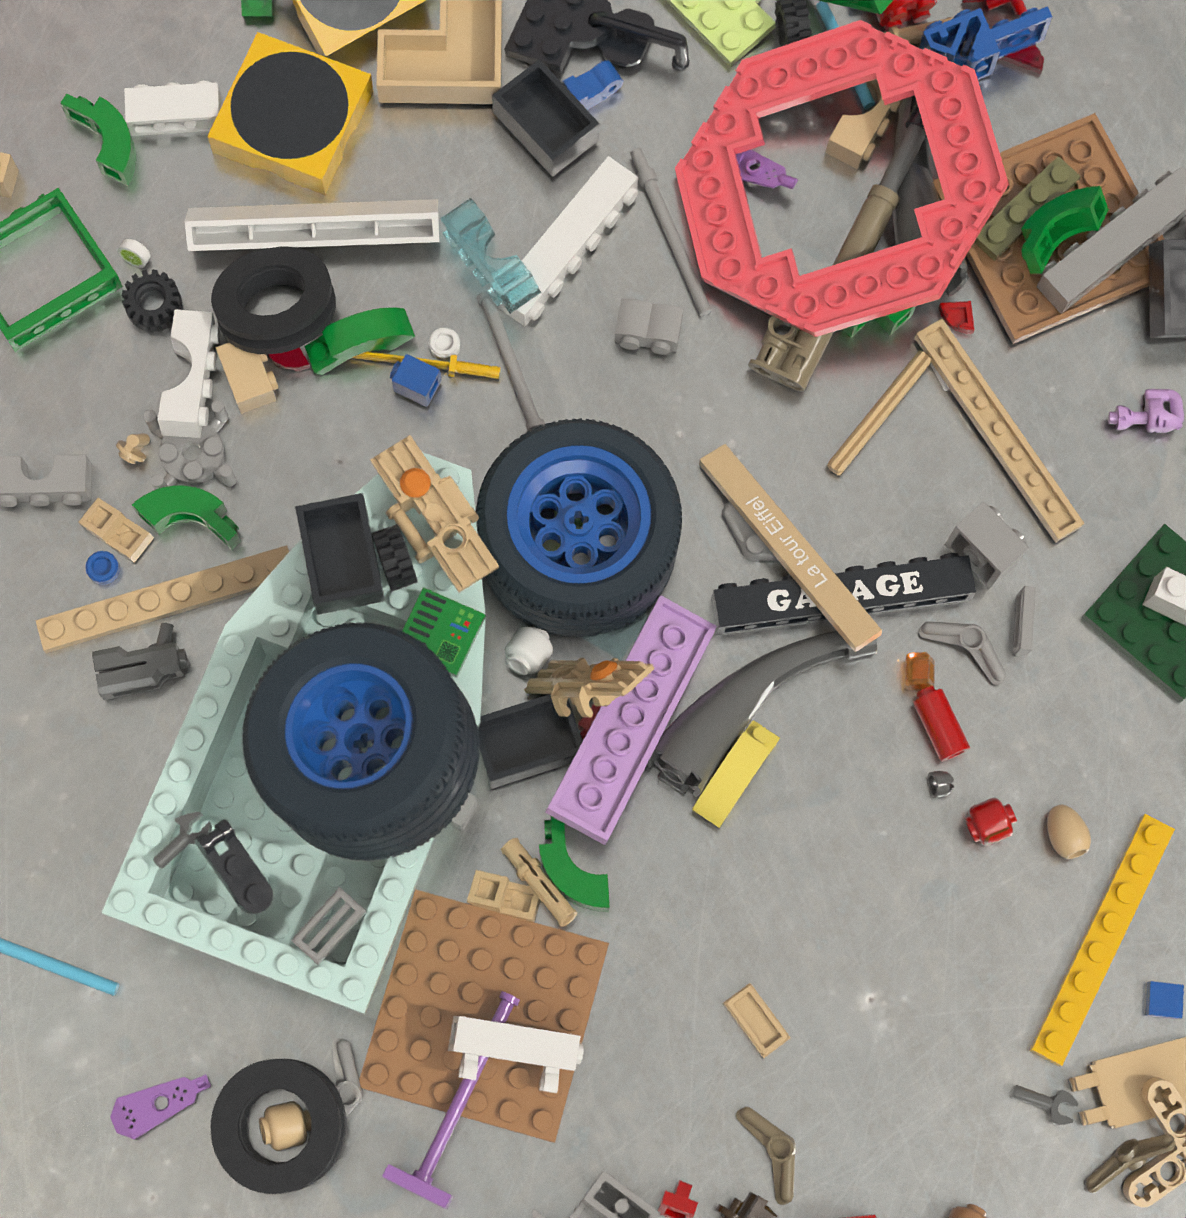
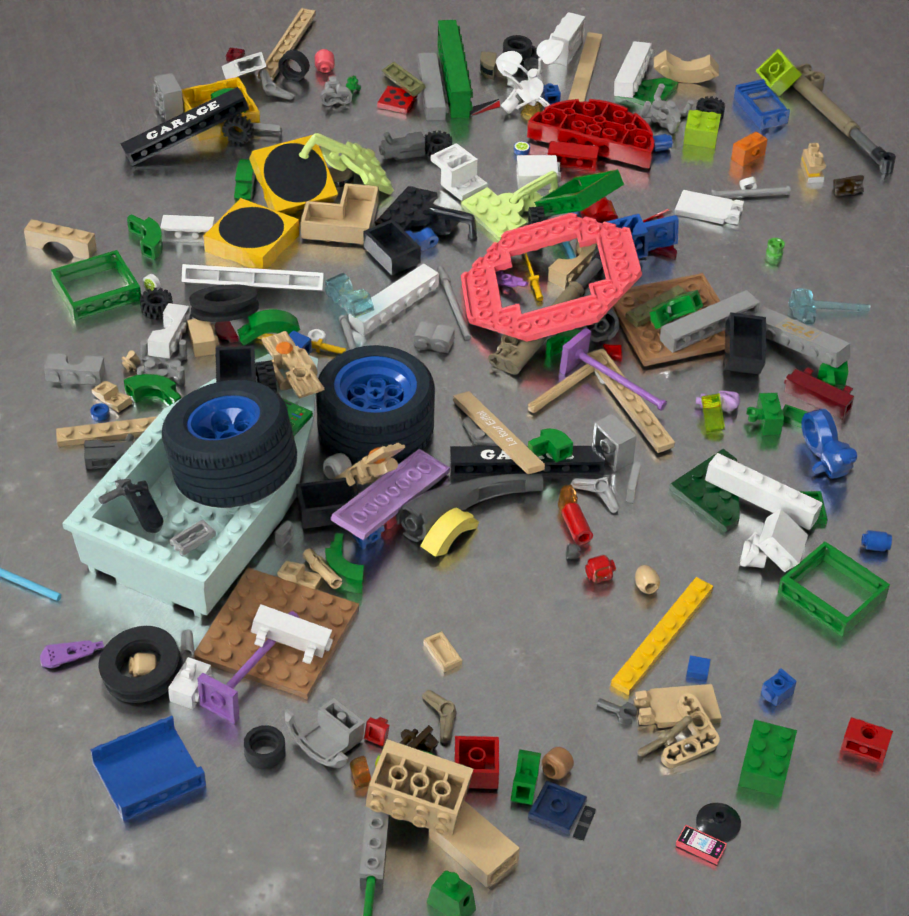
camera: 10 degrees right, 30 degrees down
none -> white brick [168,657,214,709]
none -> yellow sword [523,252,544,301]
none -> green brick [528,428,573,462]
none -> medium lavender tile [559,328,667,411]
none -> clear neon green tile [701,393,725,433]

